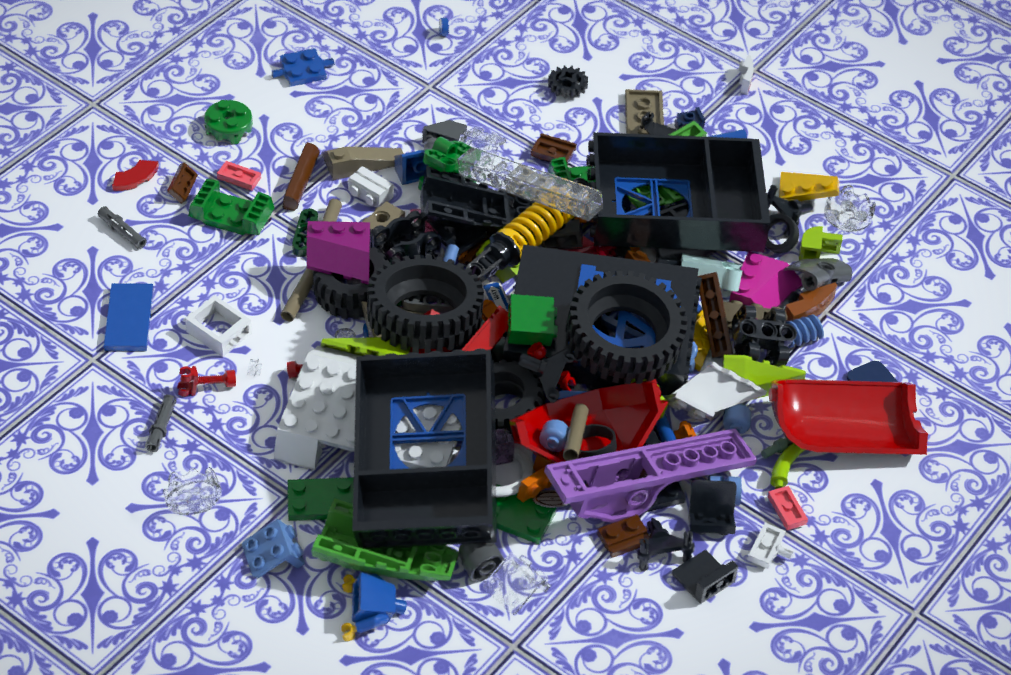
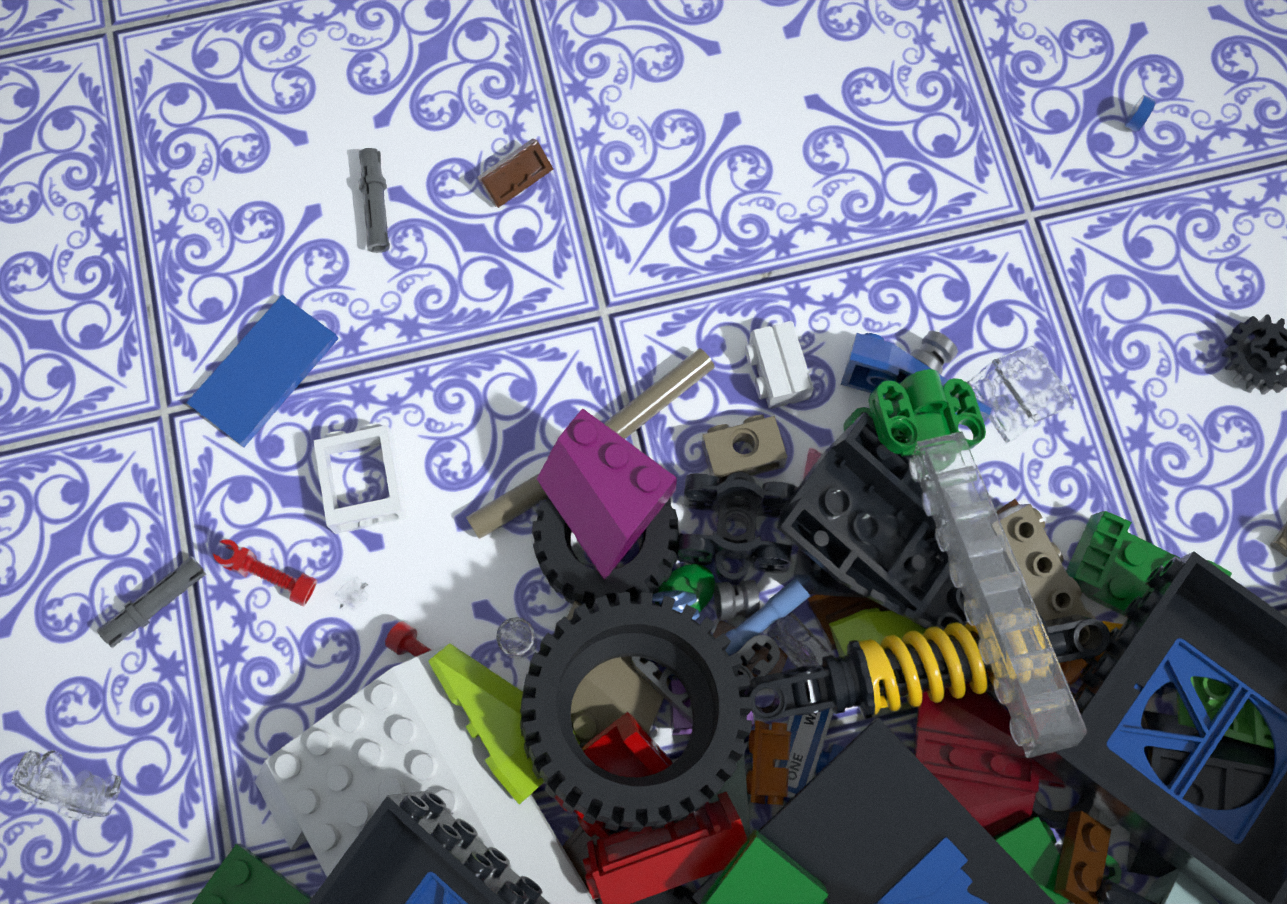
camera: 45 degrees right, 25 degrees up
red tile [112,160,159,191] -> none
green plate [188,179,275,235] -> none
green plate [204,100,253,144] -> none
coral plate [217,161,261,191] -> none
blue plate [271,48,335,87] -> none
reddish brown brick [283,142,320,211] -> none
dark green beam [292,208,318,257] -> none
dark tan wedge [321,146,404,181] -> none
dark grey slope [422,120,467,143] -> none
reddish brown plate [531,133,577,166] -> none

